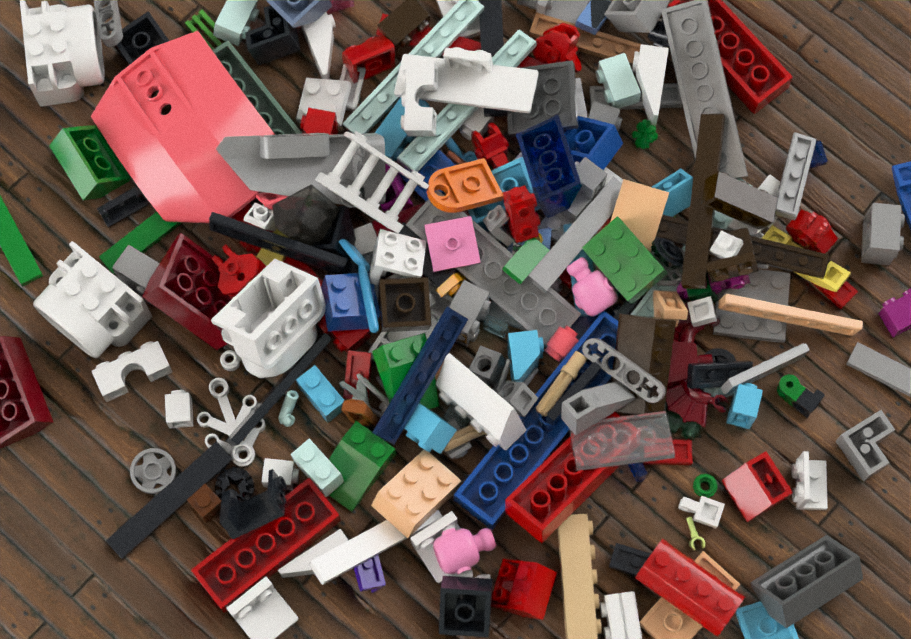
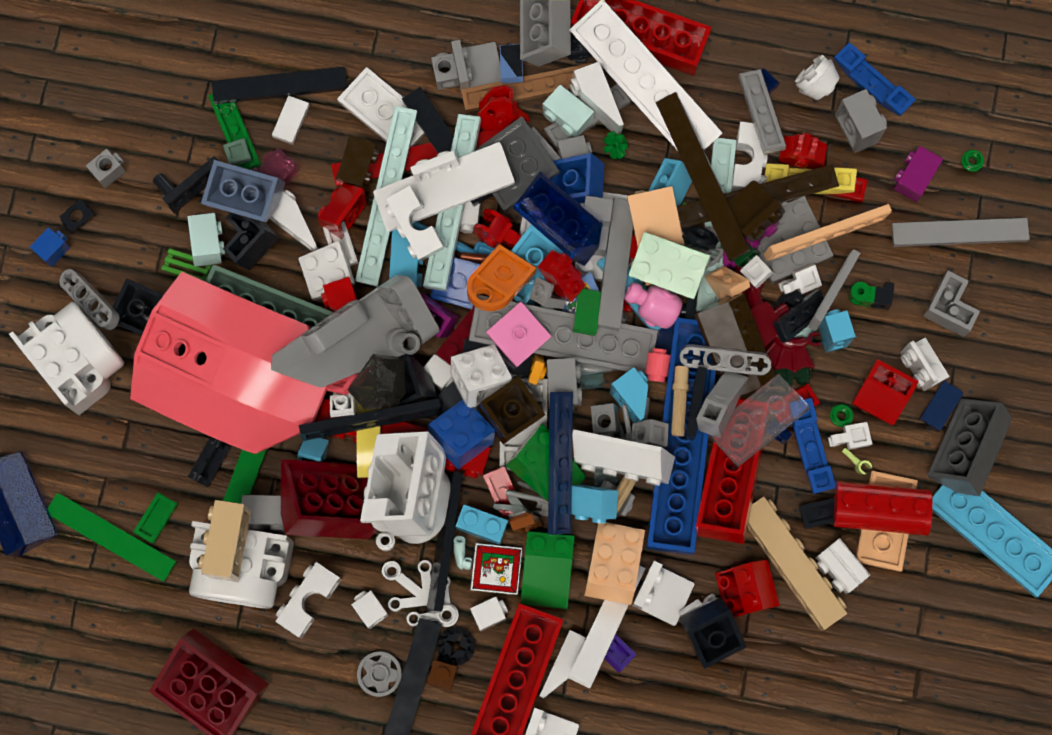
camera: 30 degrees left, 5 degrees up
green slope [49,125,131,200] -> none
red hinge [211,244,266,299] -> none
black panel [220,469,287,540] -> none
light aqua brick [291,439,344,497] -> none
white fence [315,131,429,234] -> none
dark azure piece [339,239,379,333] -> none
bright pink piece [433,528,496,575] -> none
brick [701,172,777,230] -> none
white tile [710,231,743,259] -> none
none -> green tile [133,492,179,544]
none -> tan brick [199,500,252,582]
none -> medium azure brick [297,438,329,462]
none -> tile [471,543,522,596]
none -> white plate [778,263,822,294]
none -> blue slope [789,398,835,494]
none -> white cone [795,55,840,100]
none -> dark blue tile [919,380,964,432]

